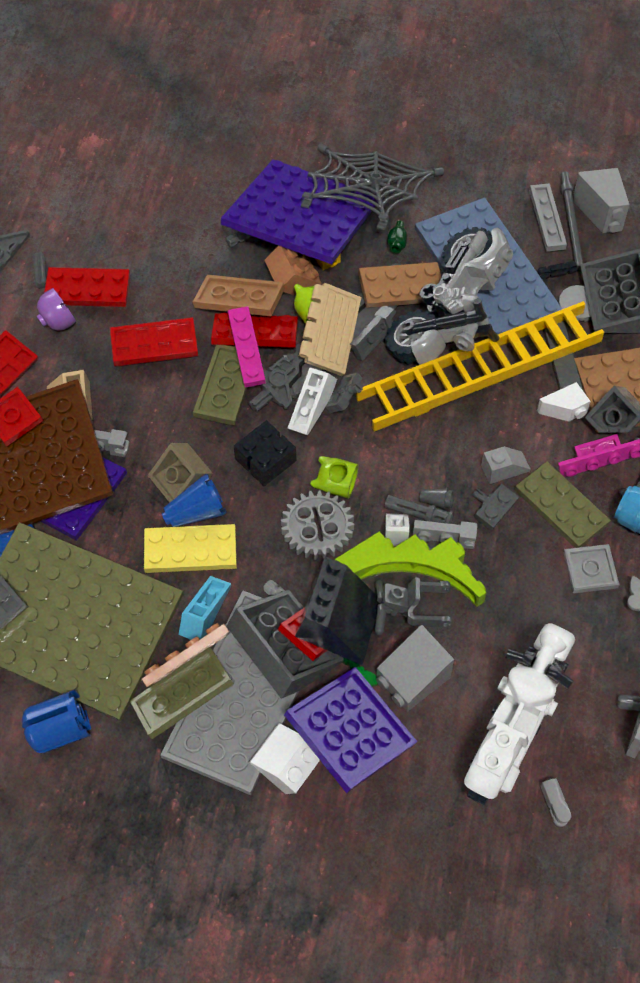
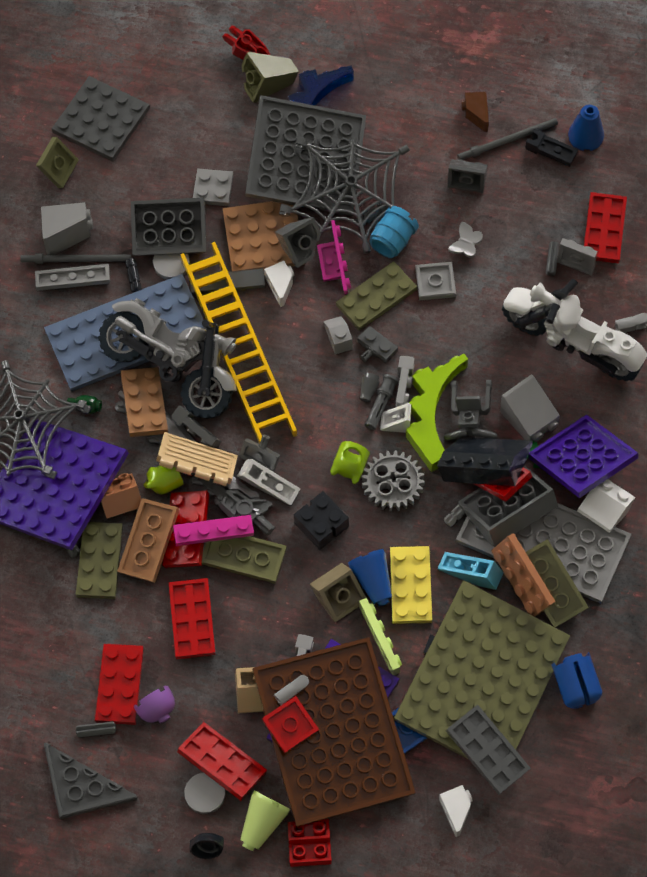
camera: 85 degrees left, 5 degrees up
none -> olive plate [76,522,123,599]
none -> light grey bar [273,675,309,705]
none -> yellowish green plate [359,598,402,676]

